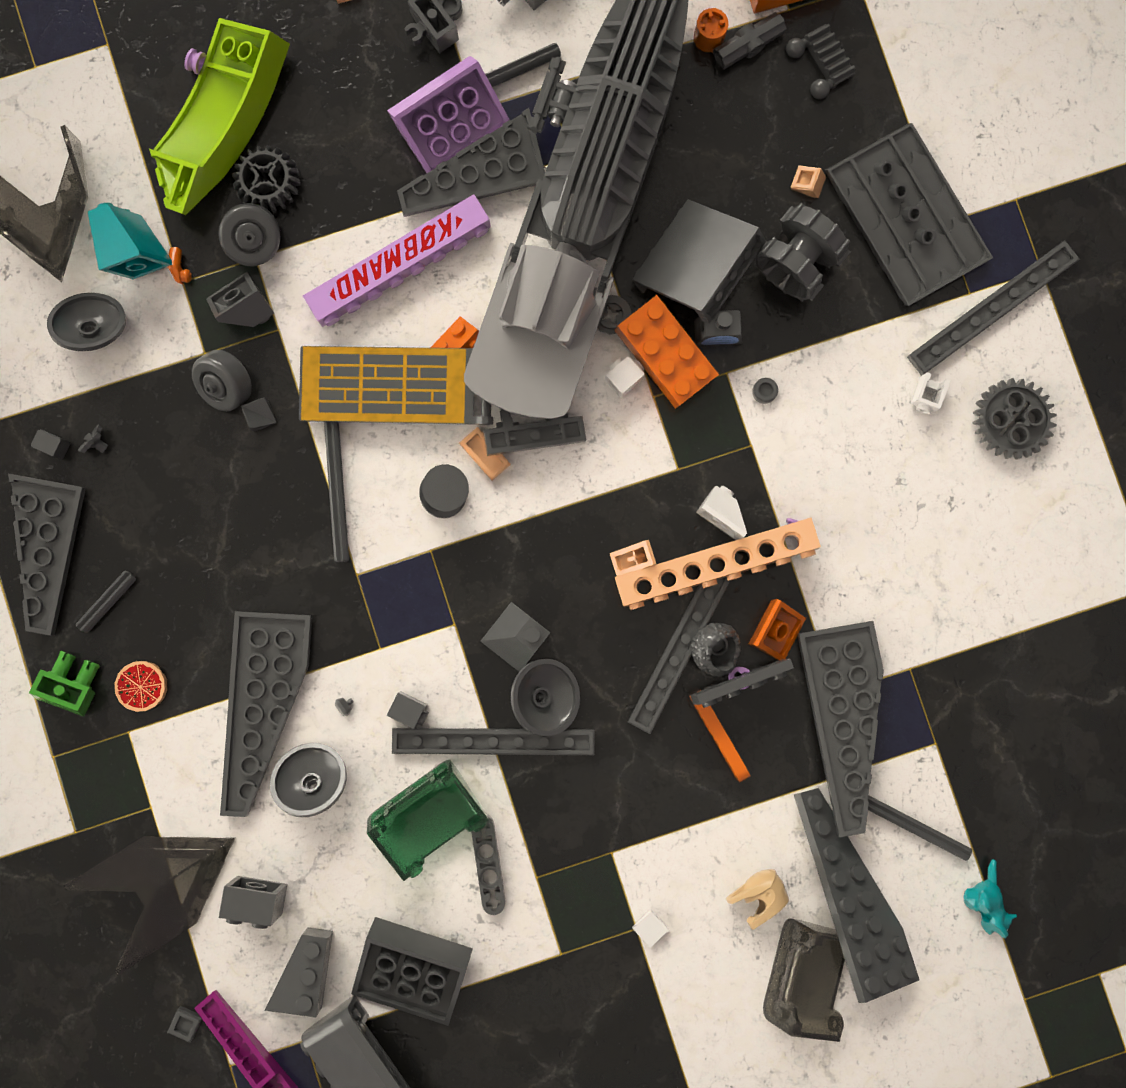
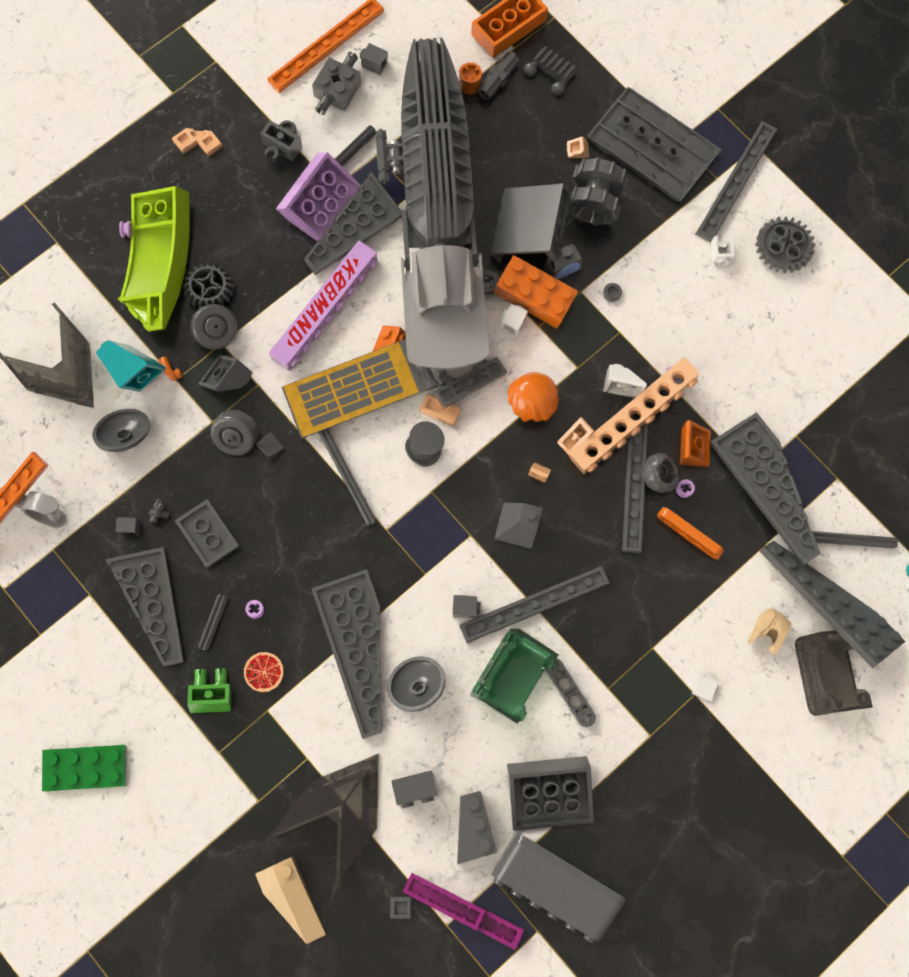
camera: 25 degrees left, 10 degrees down
dark grey rock [335,698,353,716] -> none
dark grey dish [511,659,580,736] -> none
dark grey hinge [690,658,794,708] -> none
none -> dark grey plate [175,499,240,569]
none -> lavender bush [245,600,264,619]
none -> tan wedge [255,856,326,944]
none -> orange piece [507,372,559,422]
none -> light nougat slope [528,463,551,482]

